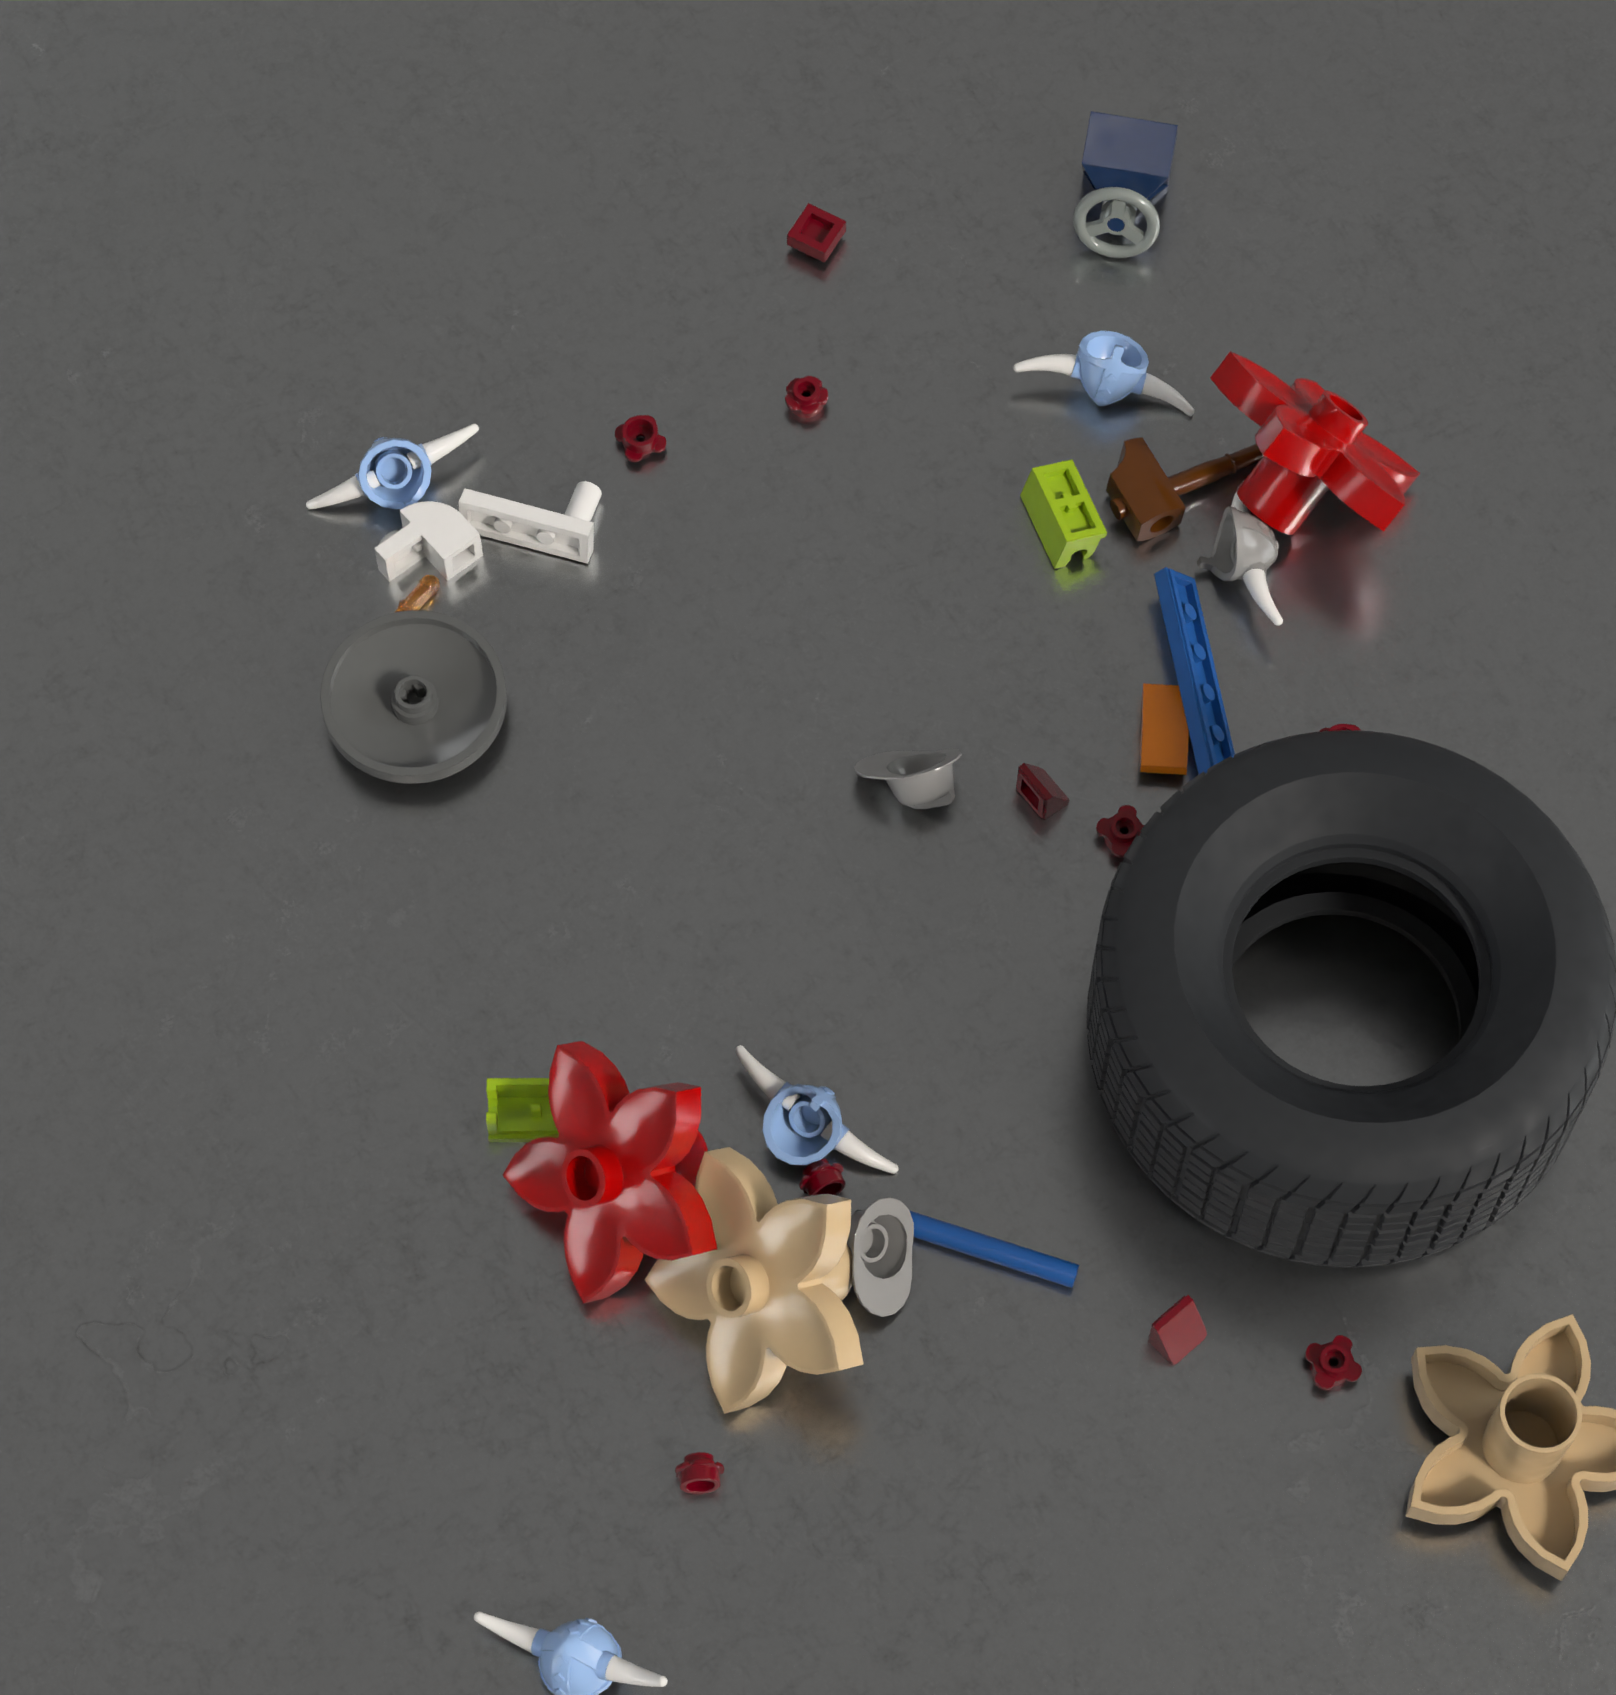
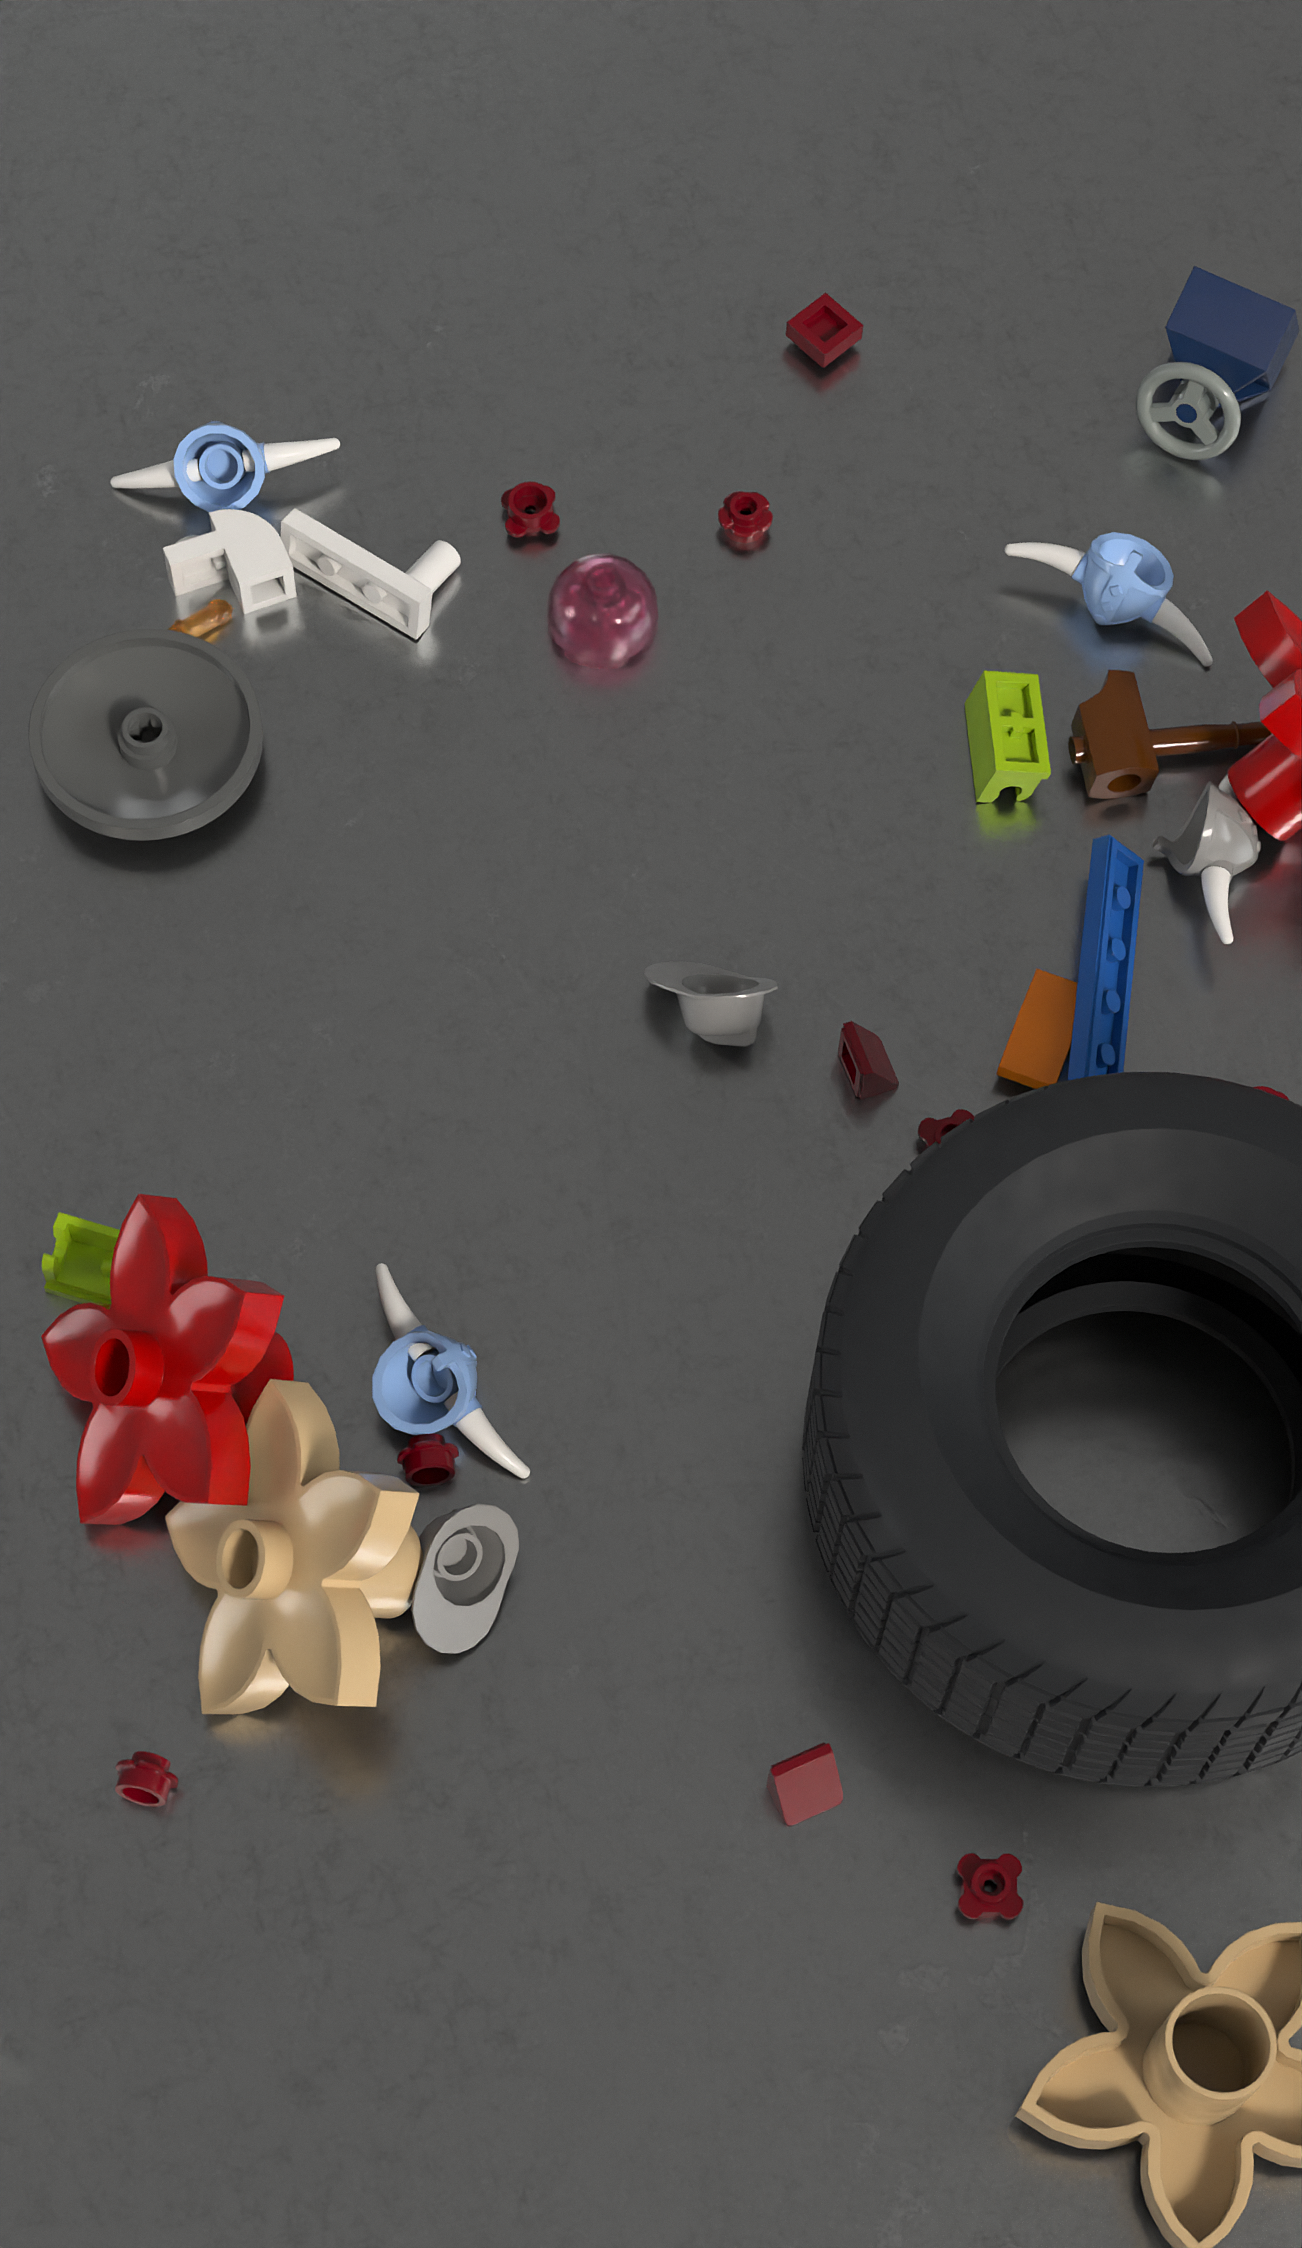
camera: 15 degrees right, 0 degrees up
blue piece [910,1211,1079,1288] -> none
none -> clear pink cylinder [547,553,659,669]

